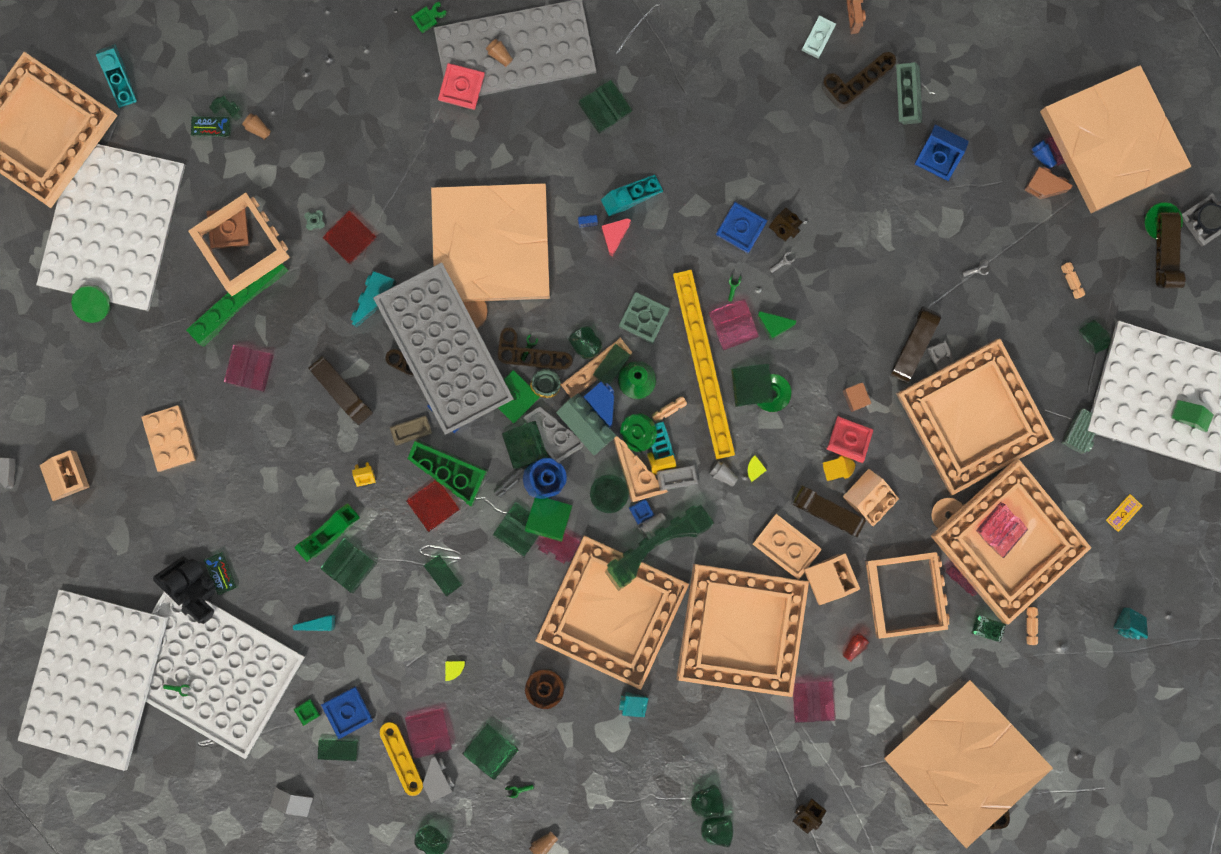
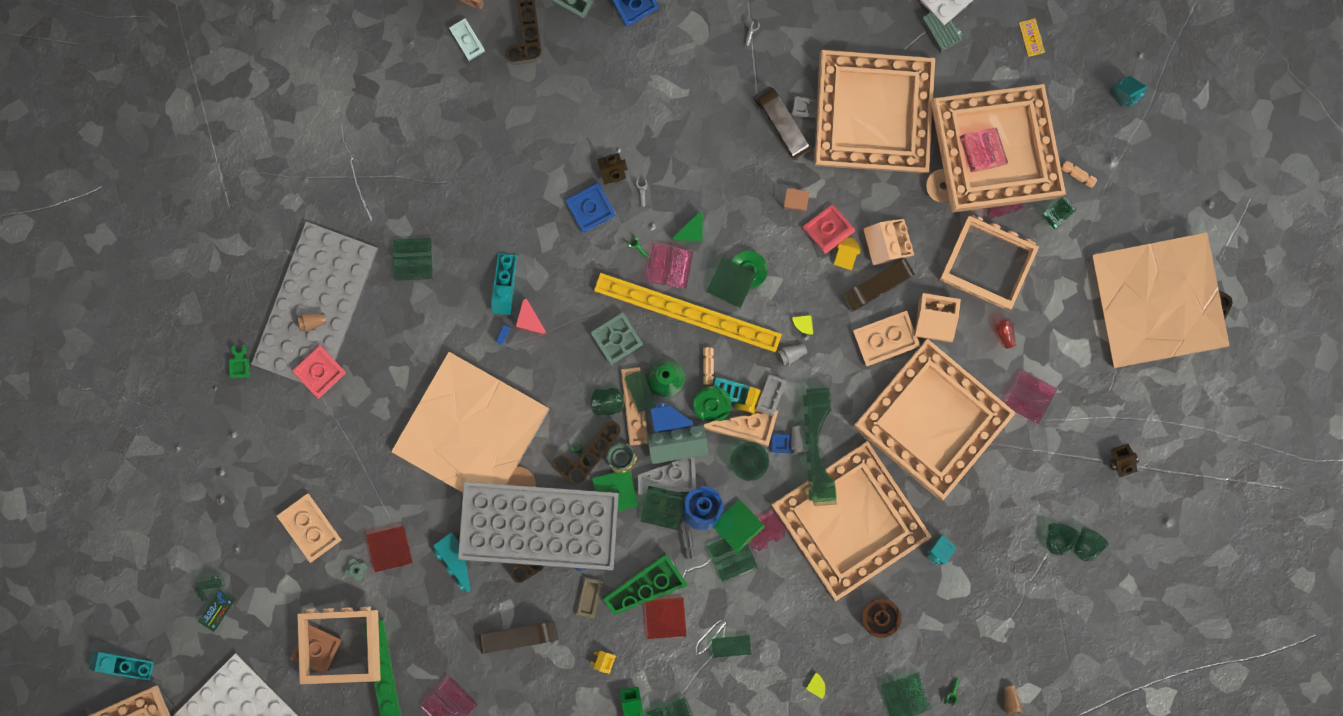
camera: 55 degrees left, 0 degrees up
medium nougat cone [242,113,271,140] -> none
none -> light nougat plate [277,493,342,563]

